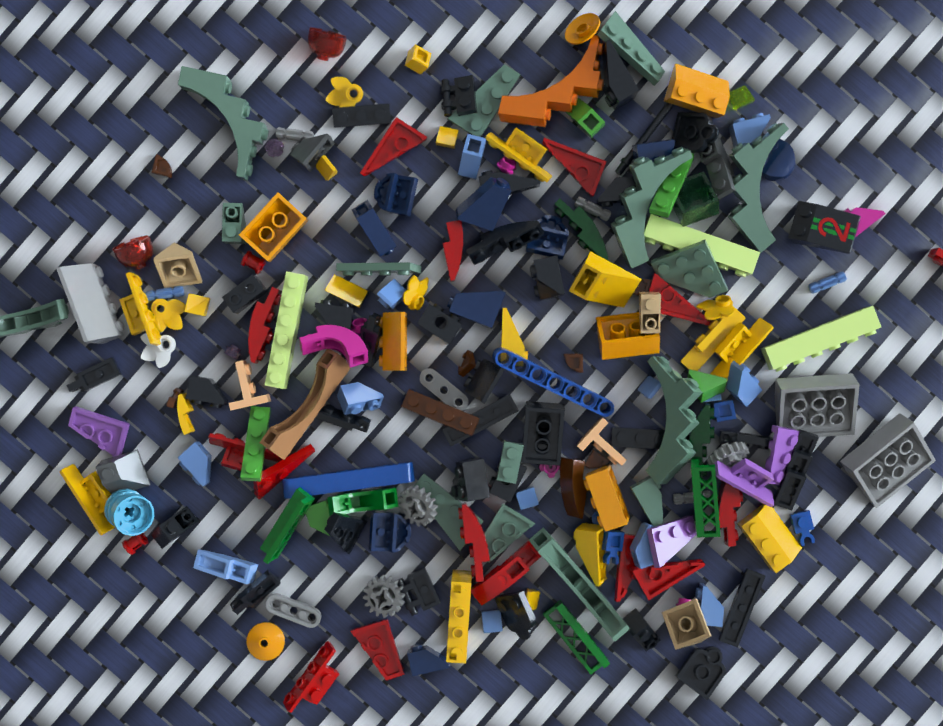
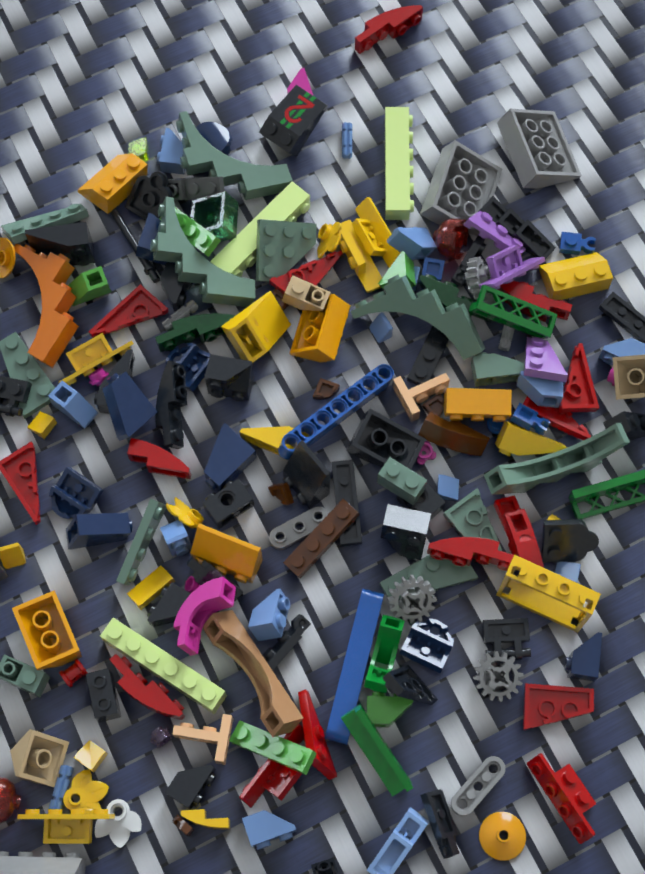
camera: 65 degrees left, 20 degrees down
none -> clear red cylinder [433,219,468,260]

